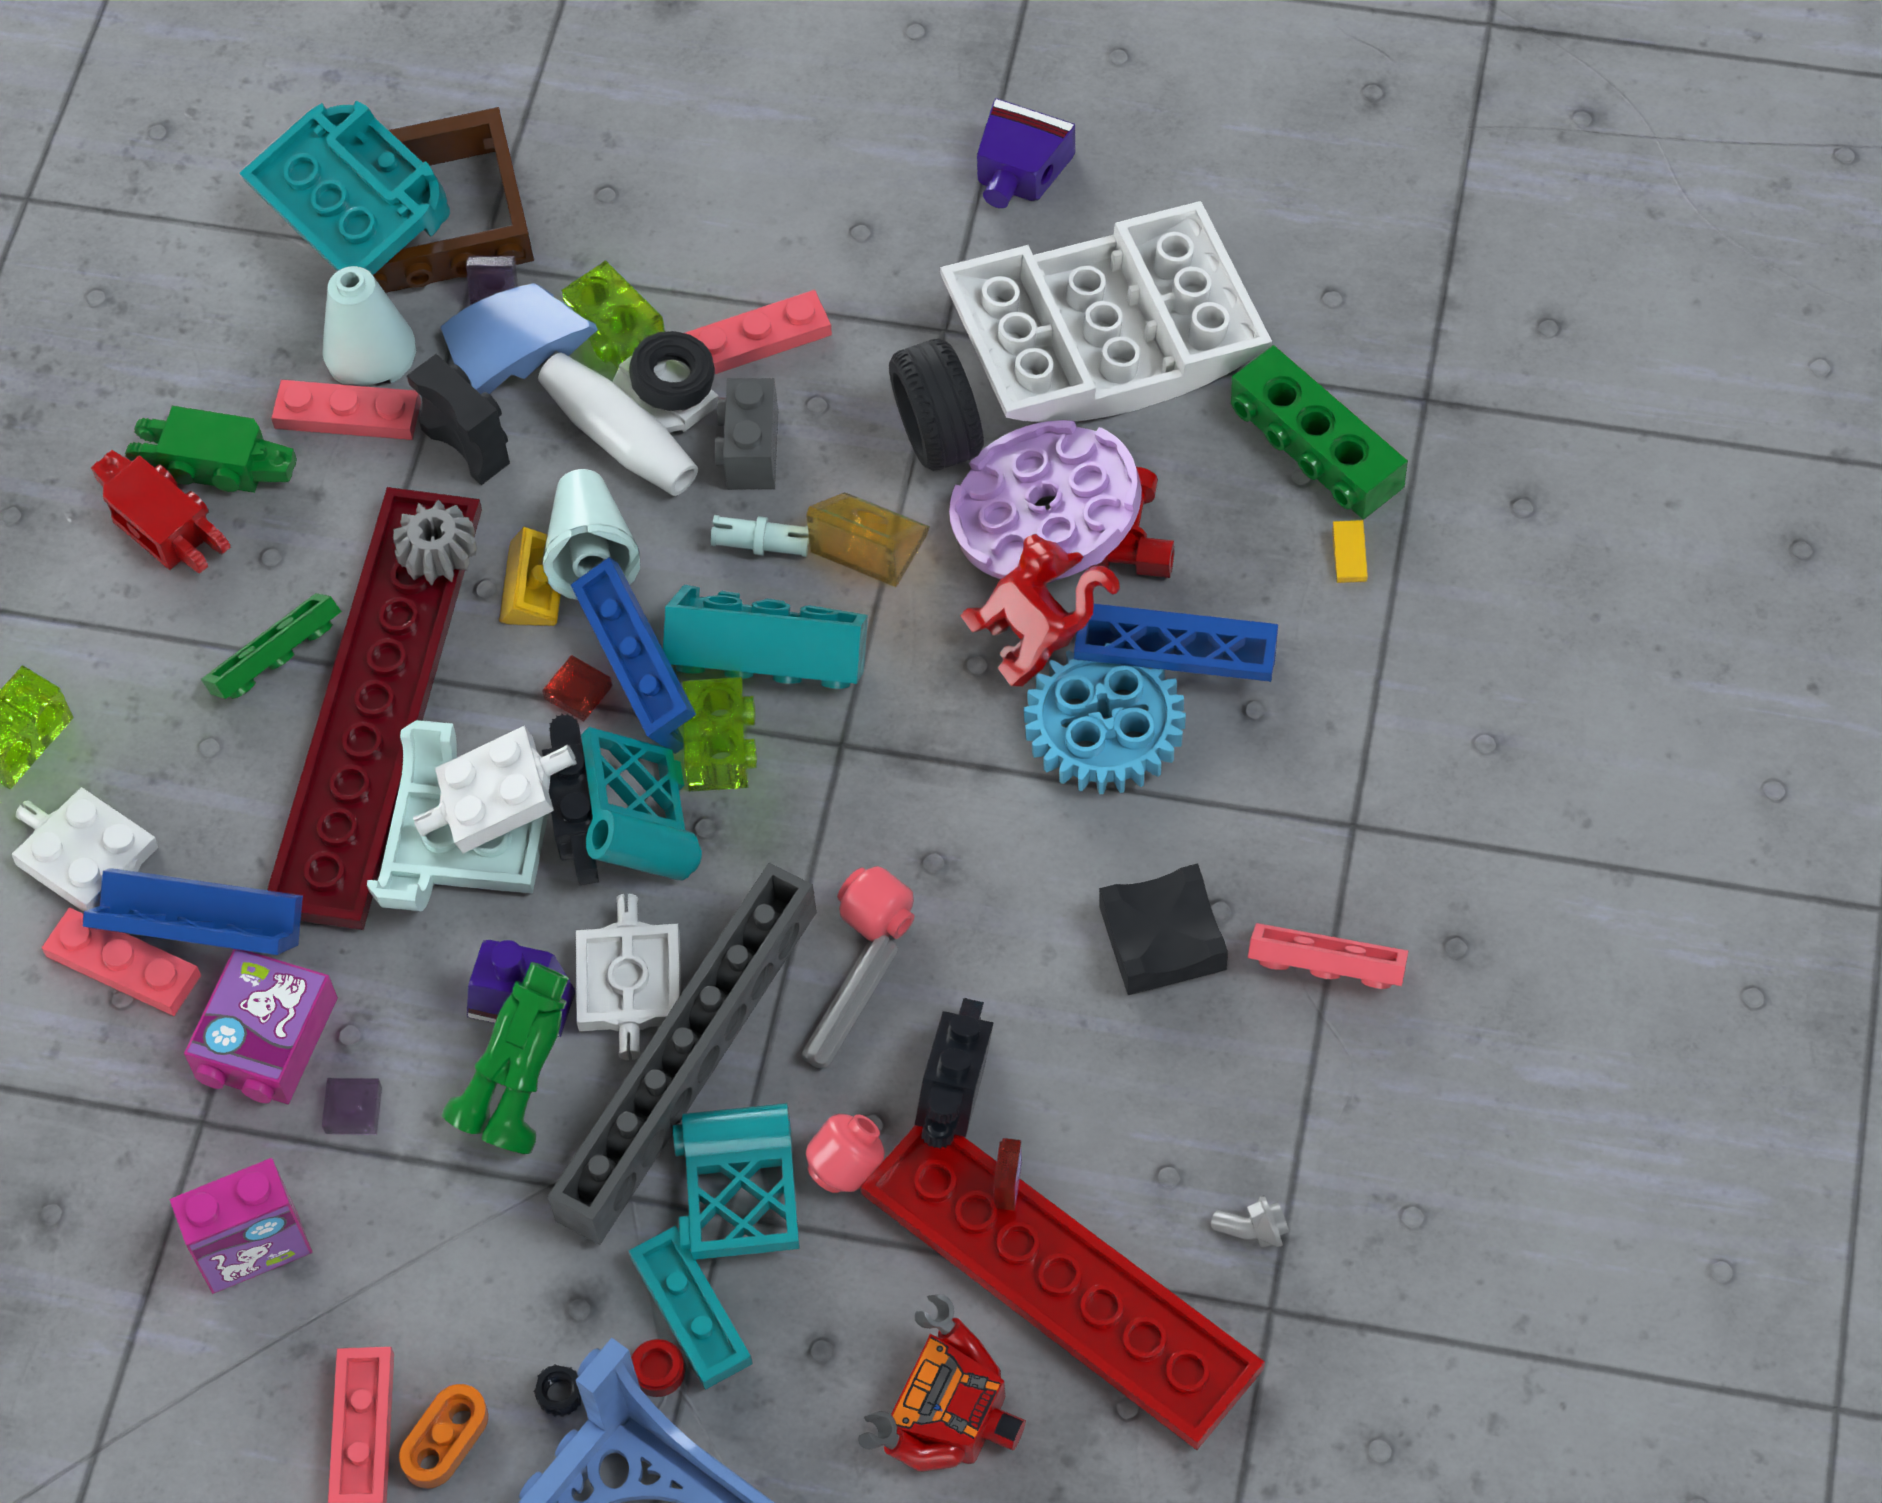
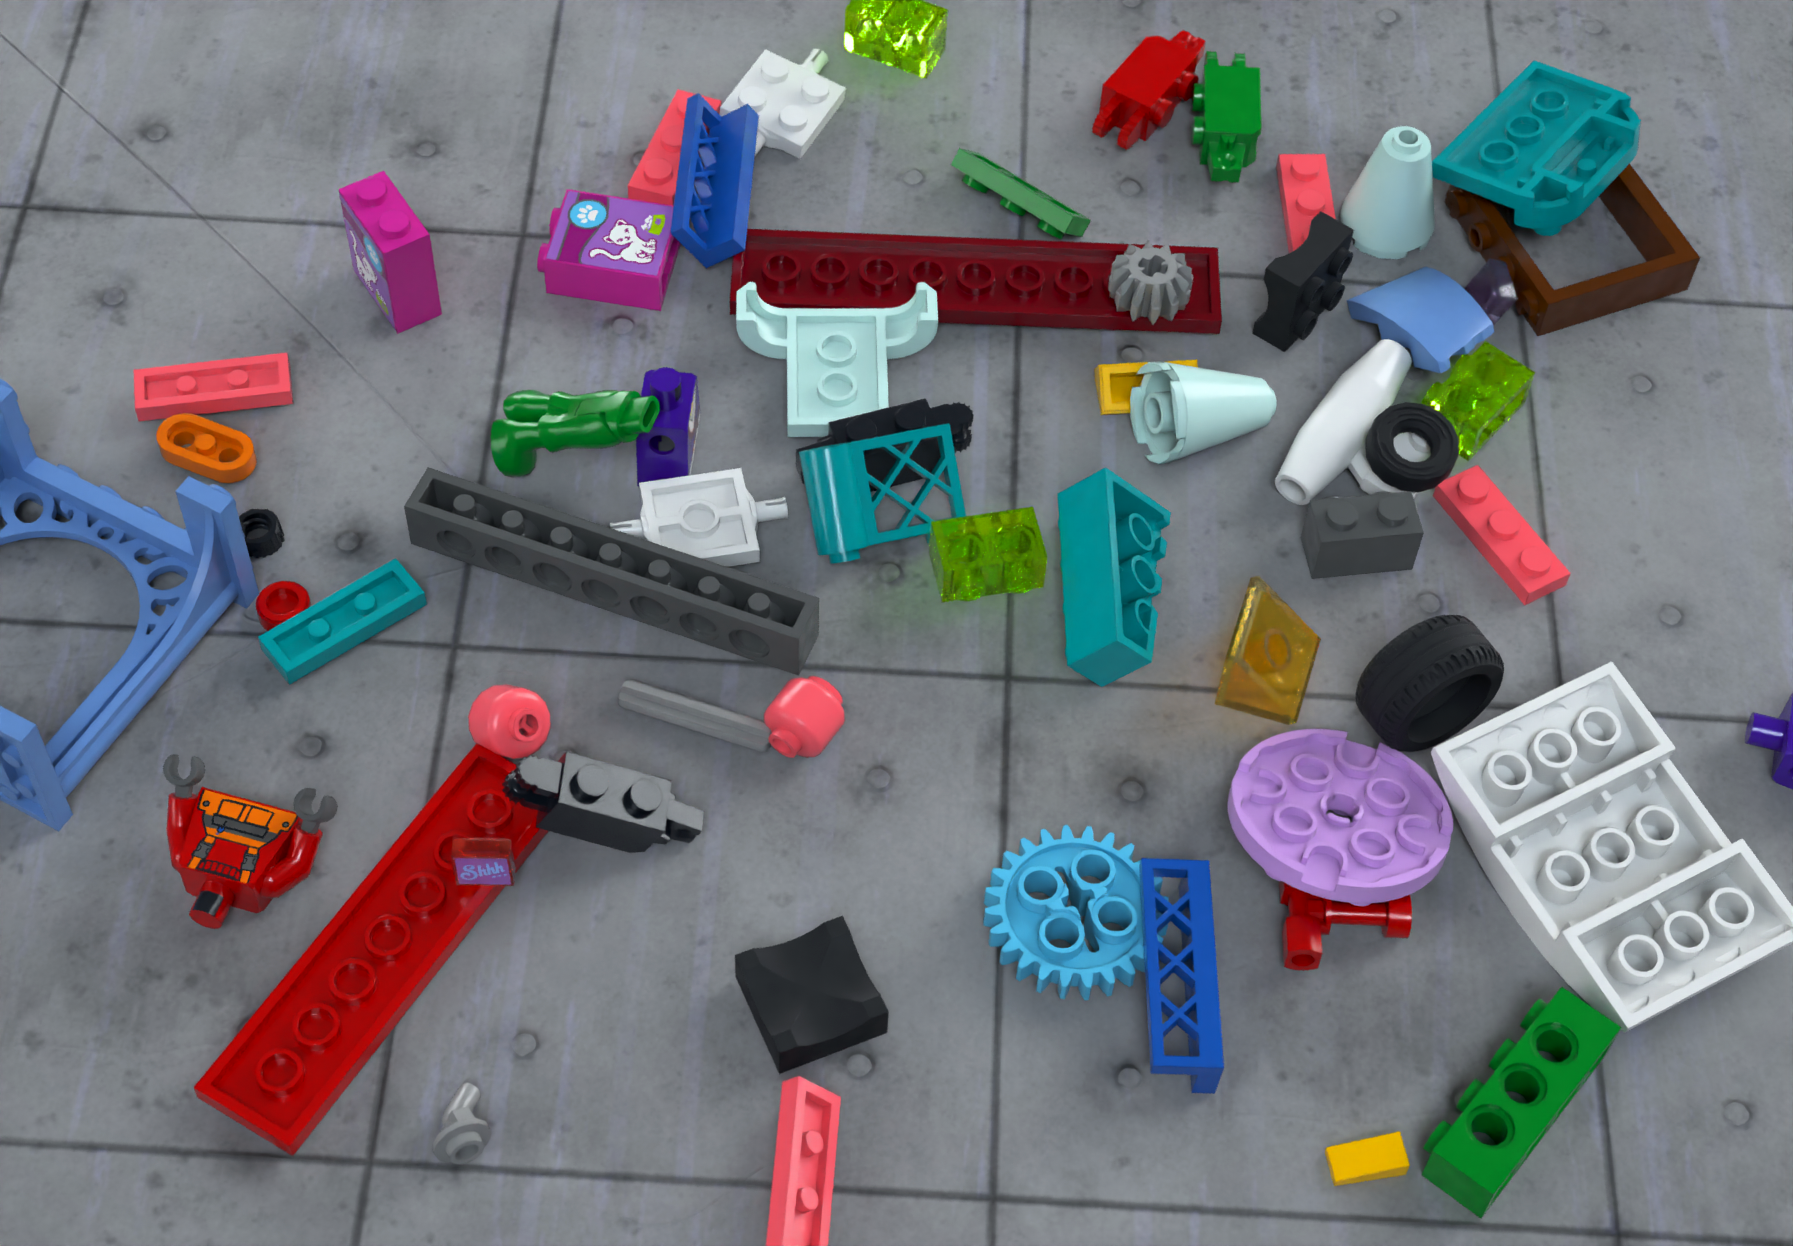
camera: 75 degrees right, 5 degrees down
clear purple plate [322,1078,382,1135] -> none
white plate [413,726,577,853] -> none
clear red tile [542,655,613,721] -> none
blue fence [570,557,696,754] -> none
teal piece [673,1103,800,1260] -> none
light aqua pin [711,515,811,557] -> none
red animal [960,534,1120,687] -> none

